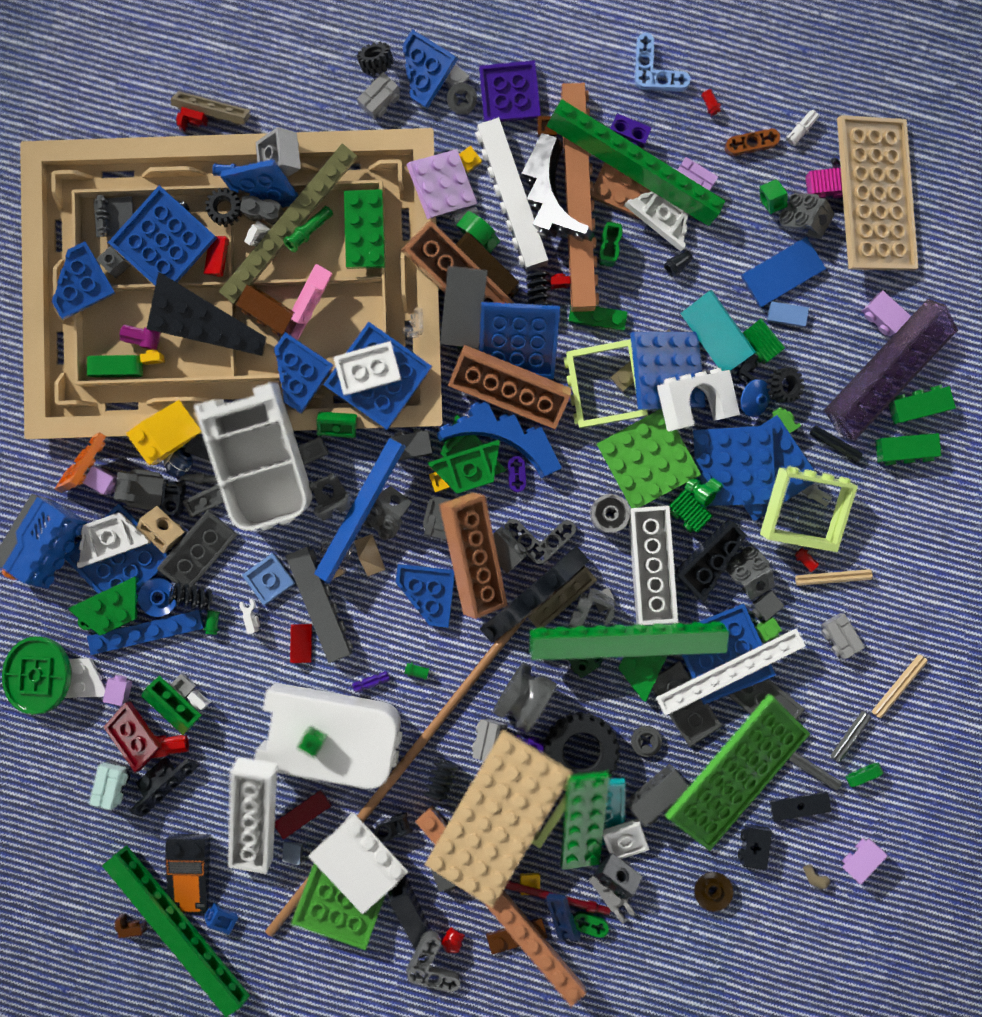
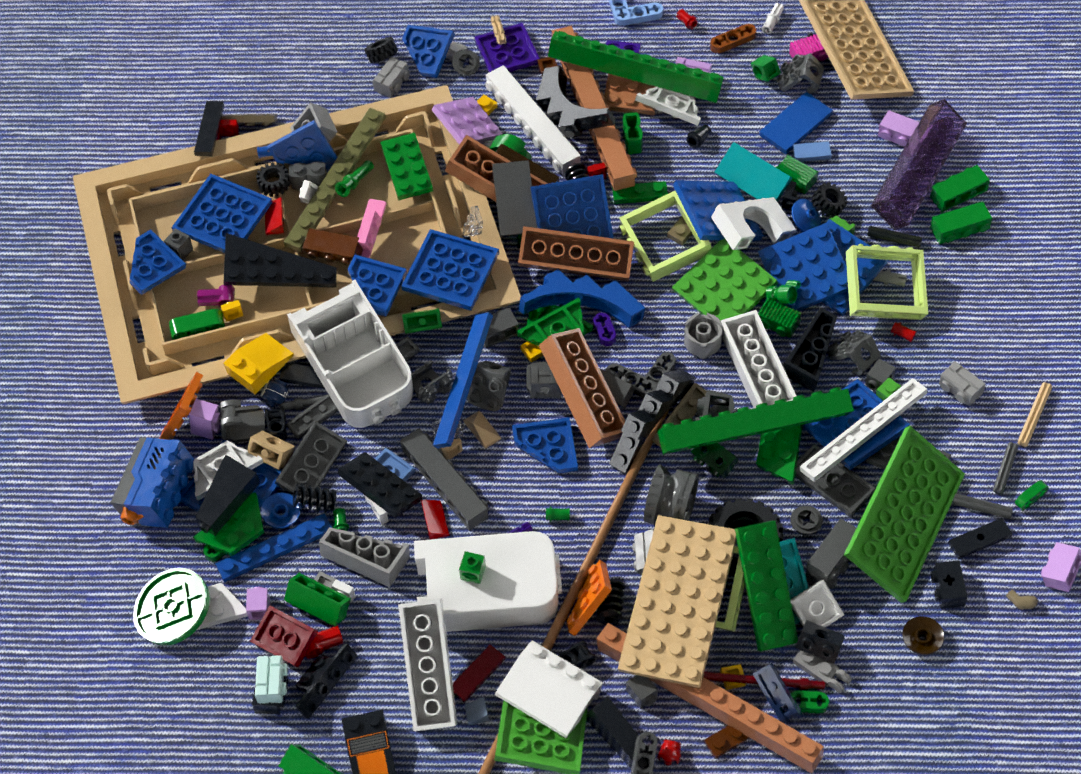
camera: 15 degrees left, 30 degrees down
dark grey hinge [94,195,133,237] -> none
white plate [333,341,401,396] -> none
tan axle [795,569,873,586] -> none
none -> black tile [194,101,225,157]
none -> black slope [196,455,260,536]
none -> light grey wedge [319,527,410,587]
none -> black plate [337,452,423,518]
none -> tan axle [491,15,507,45]
none -> orange plate [567,560,612,636]

